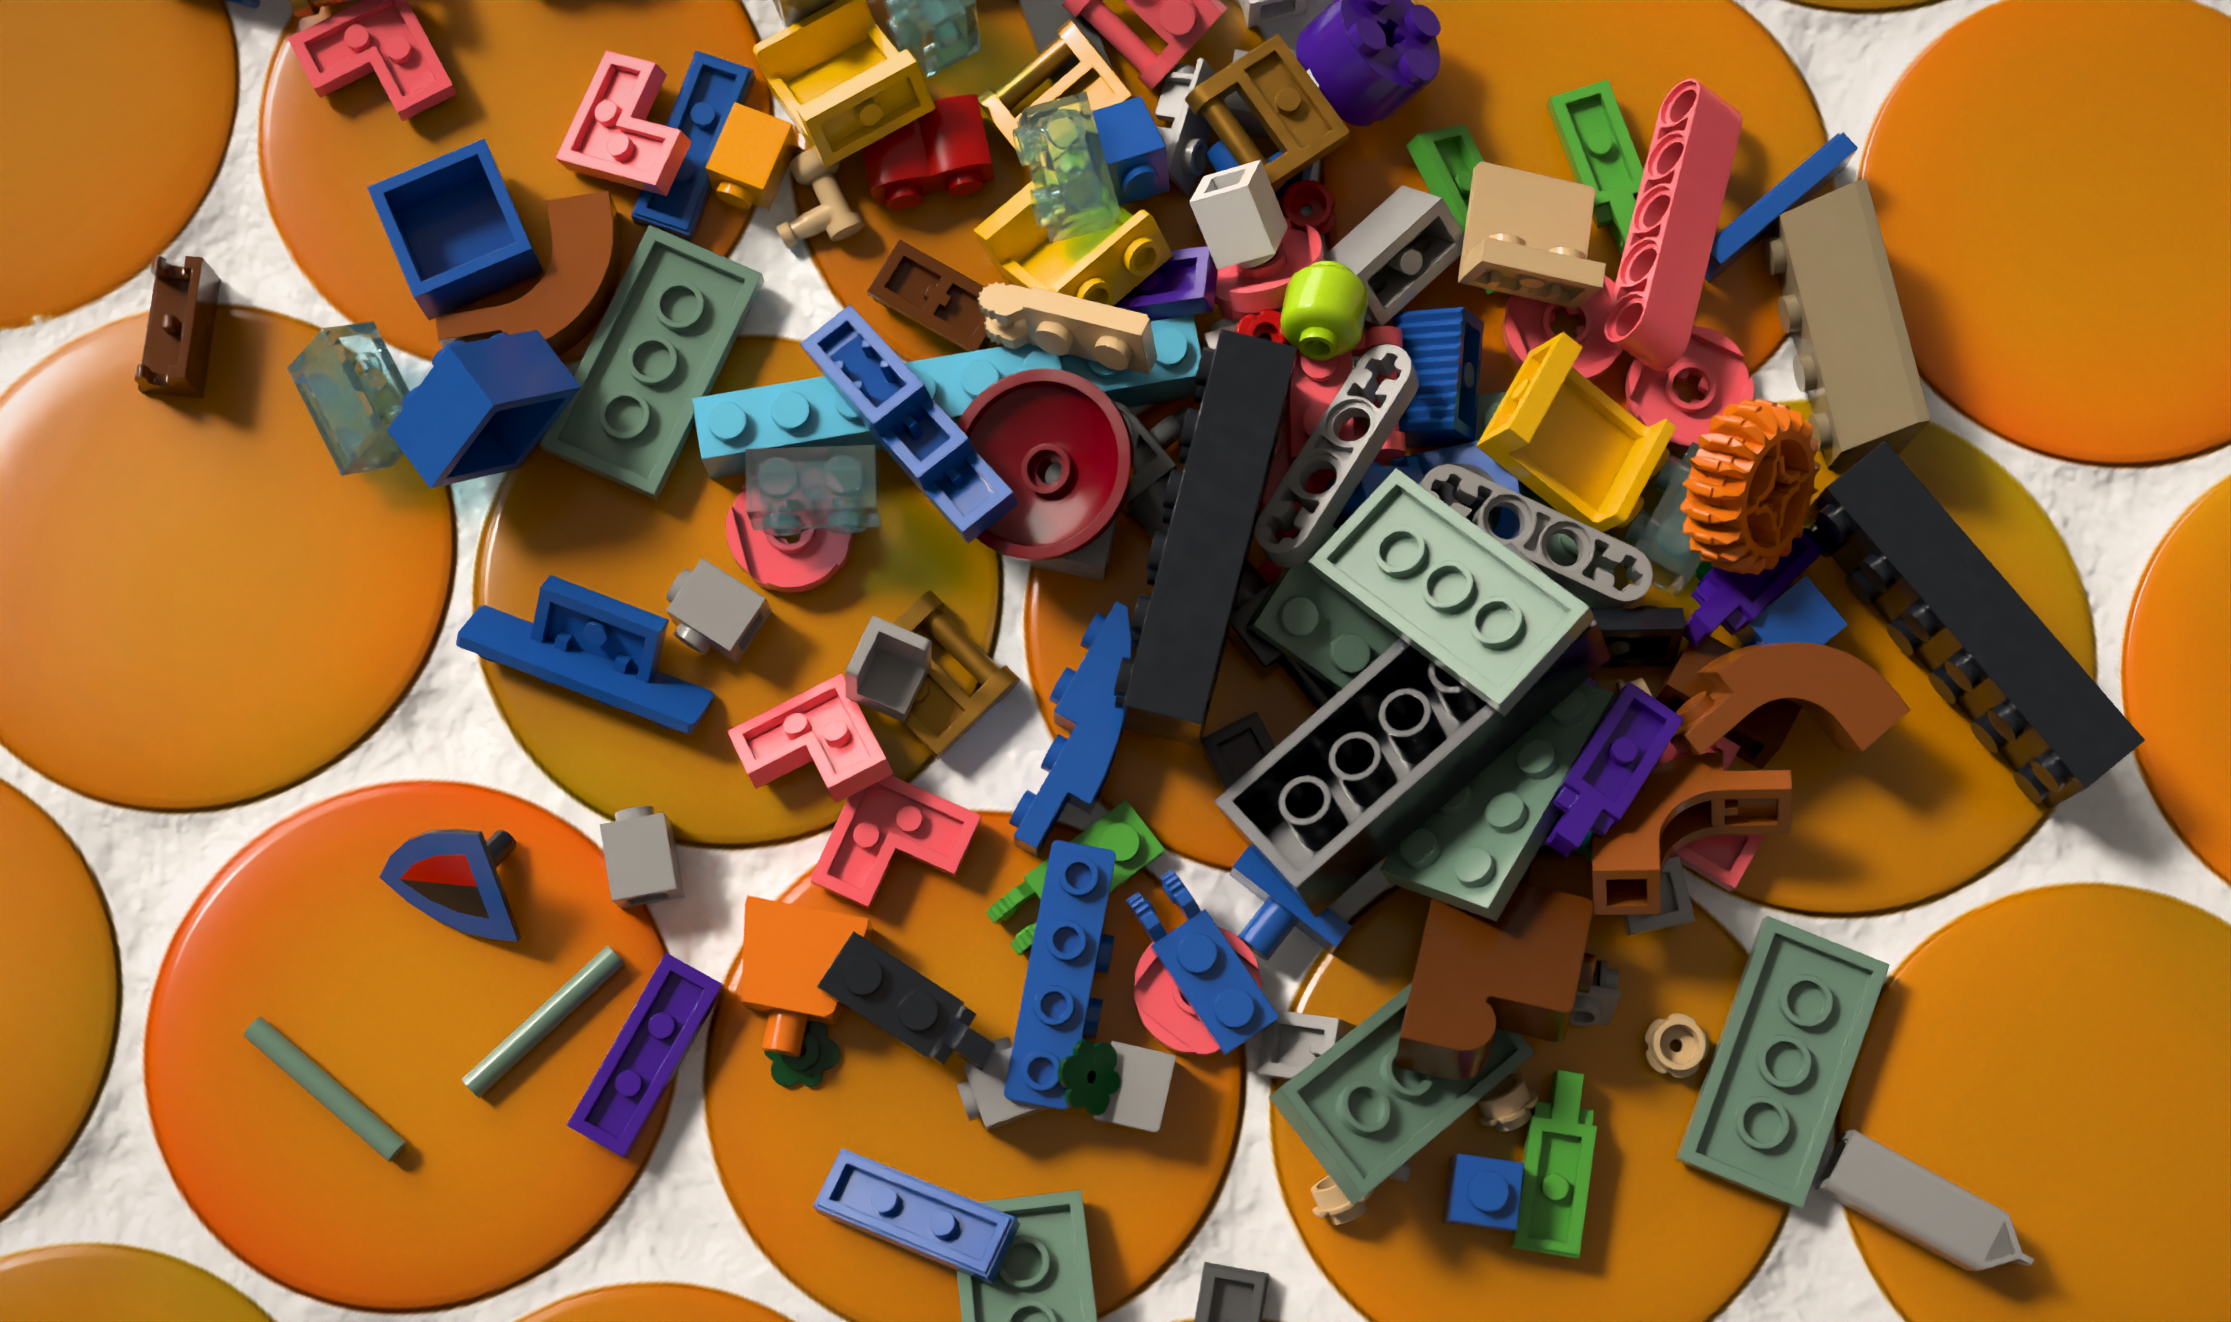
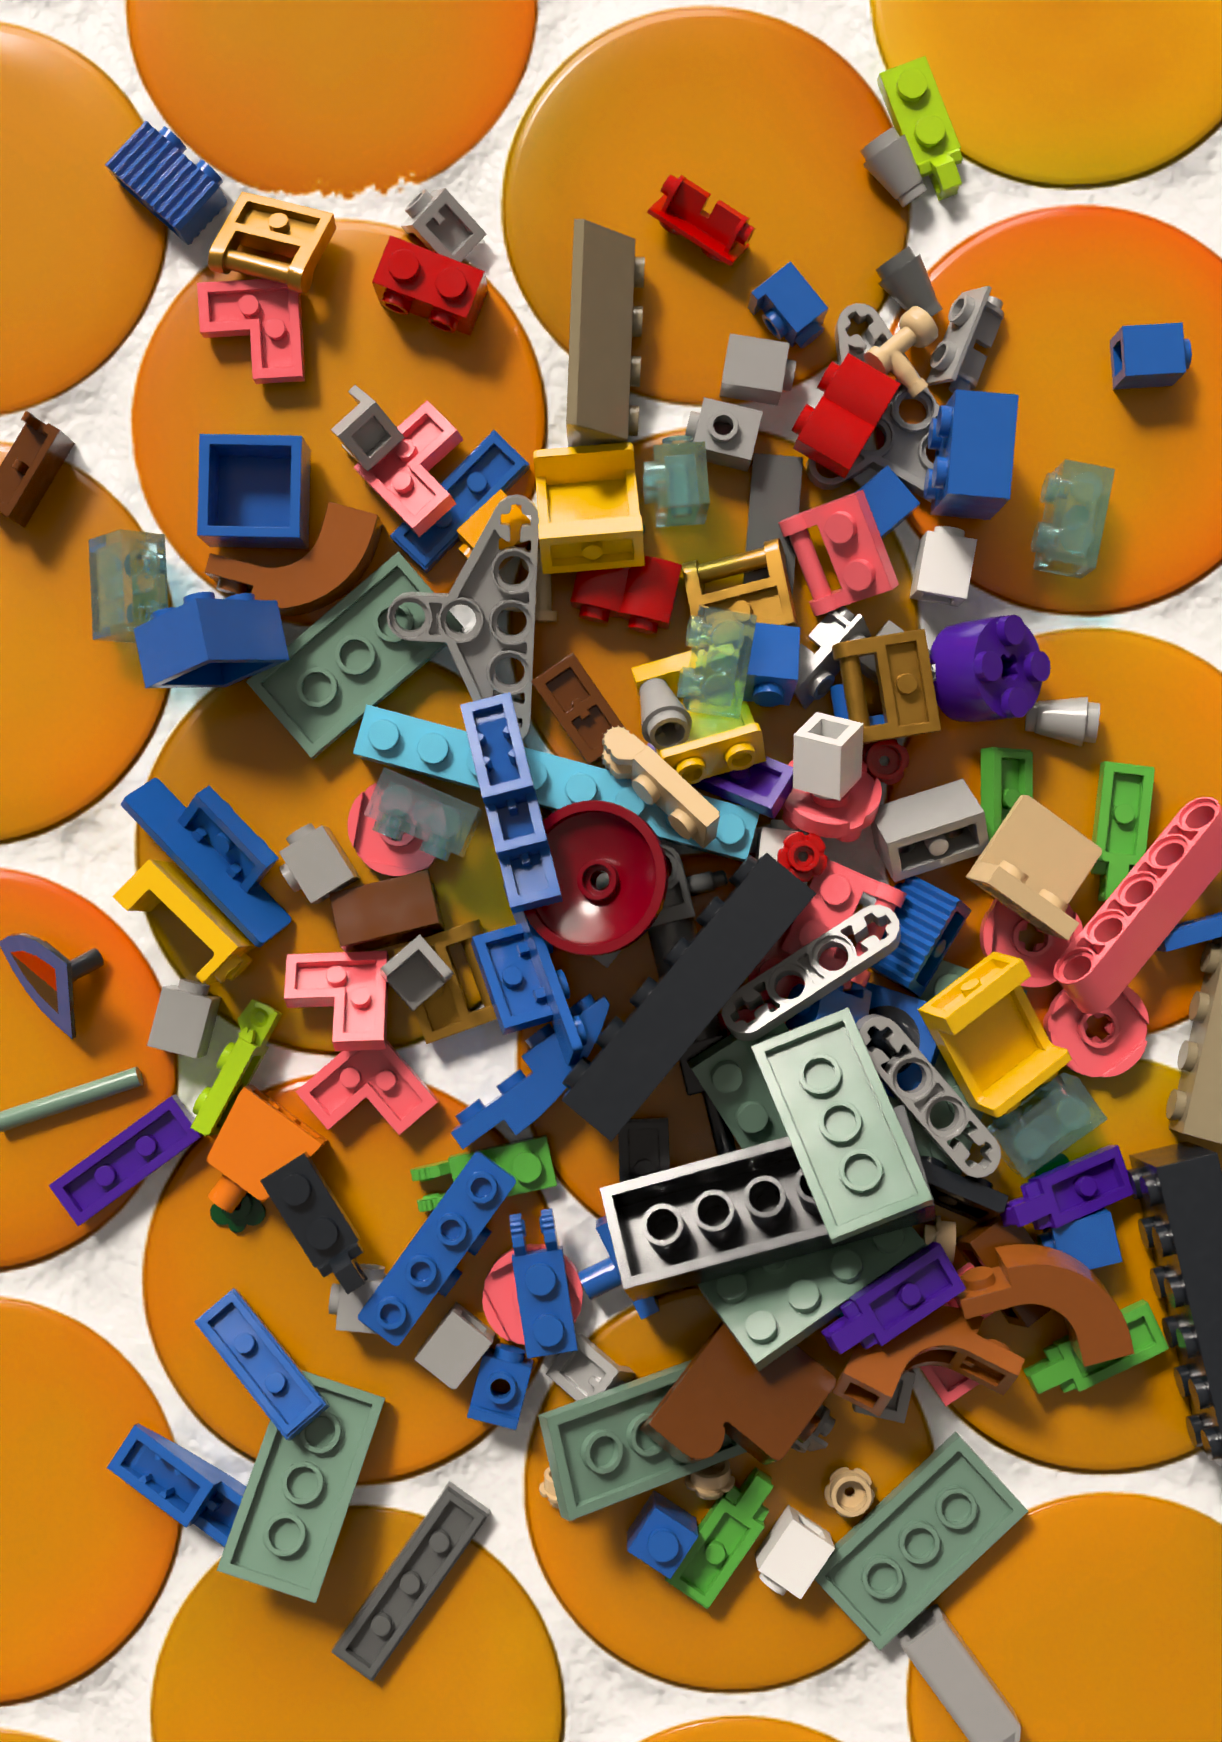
camera: 25 degrees right, 10 degrees up
dark green plant [1057,1040,1121,1116] -> none
lime head [1280,261,1368,360] -> none
orange gear [1680,399,1820,575] -> none
none -> yellow panel [112,859,256,984]
none -> lime hinge [190,999,282,1136]
none -> reddish brown hinge [329,870,445,952]
none -> light grey panel [331,385,405,471]
none -> light grey beam [387,494,539,739]
none -> blue brick [467,1344,533,1430]
none -> blue bracket [471,883,587,1066]
none -> light grey cone [639,678,692,750]
none -> white brick [755,1505,835,1599]
none -> bright green hinge [1023,1299,1169,1394]
none -> light grey cone [1025,697,1100,747]

